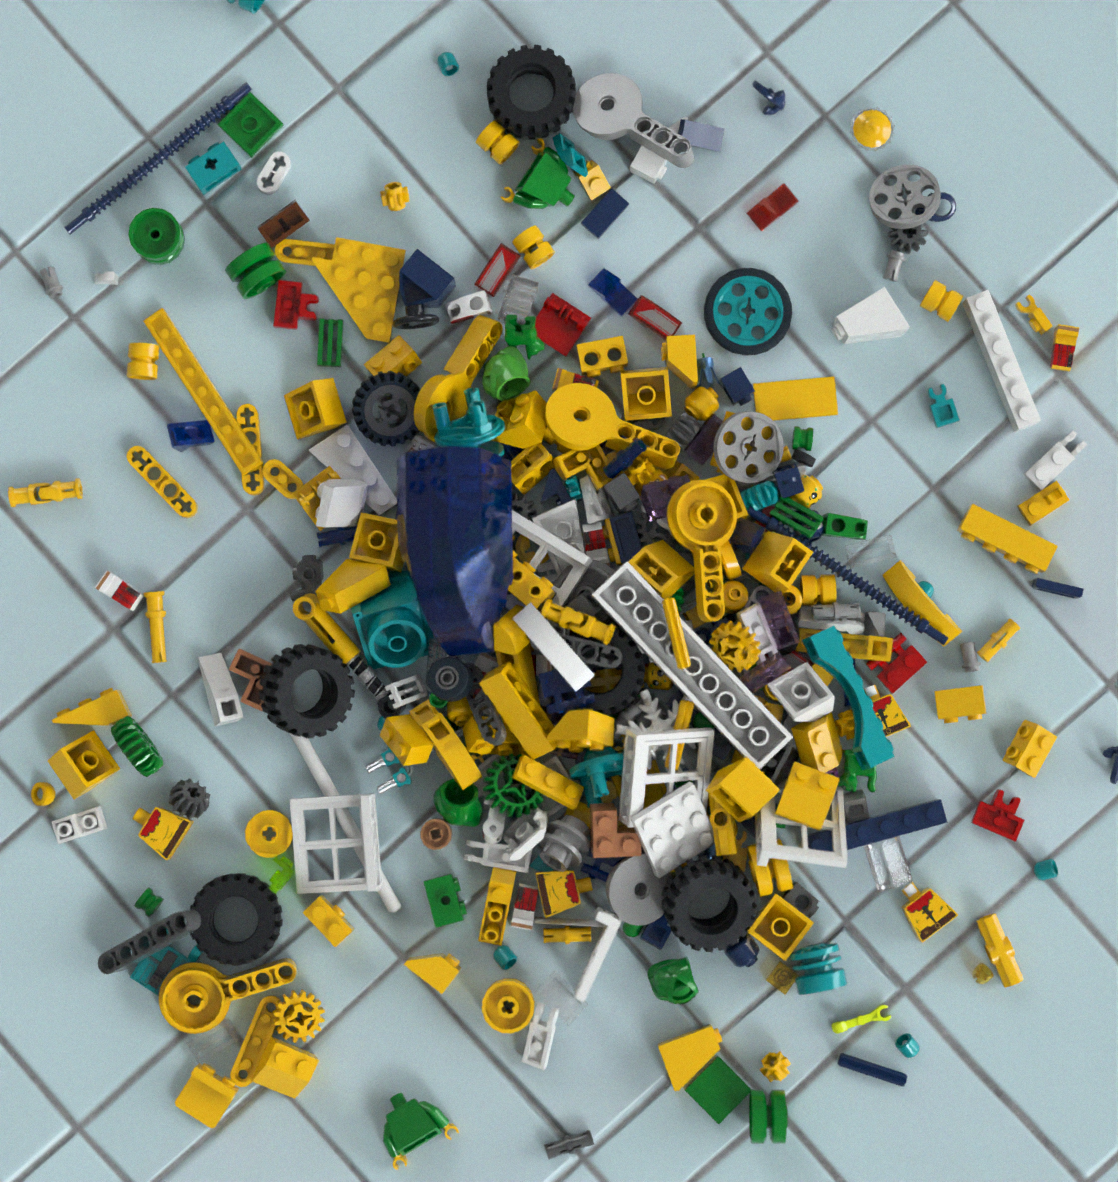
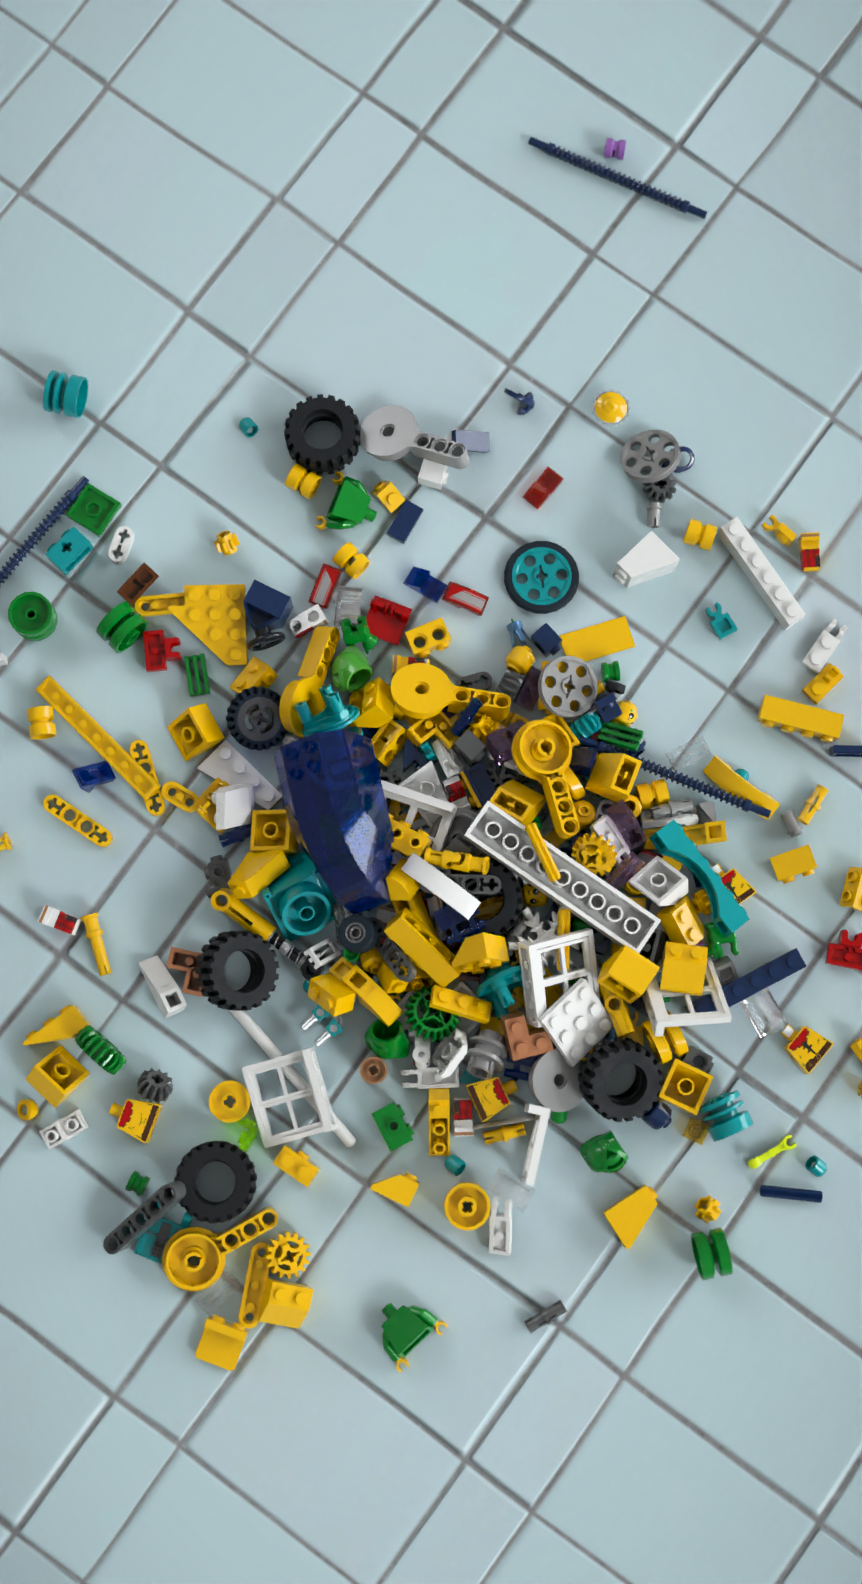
camera: 15 degrees left, 5 degrees down
teal slope [552,133,588,177] -> none
yellow slope [621,367,672,421] -> none
dark blue plate [640,914,672,950] -> none
yellow slope [661,335,698,389] -> none
green tile [684,1056,752,1124] -> none
green leg [821,513,868,540] -> none
red plate [866,632,927,694] -> none

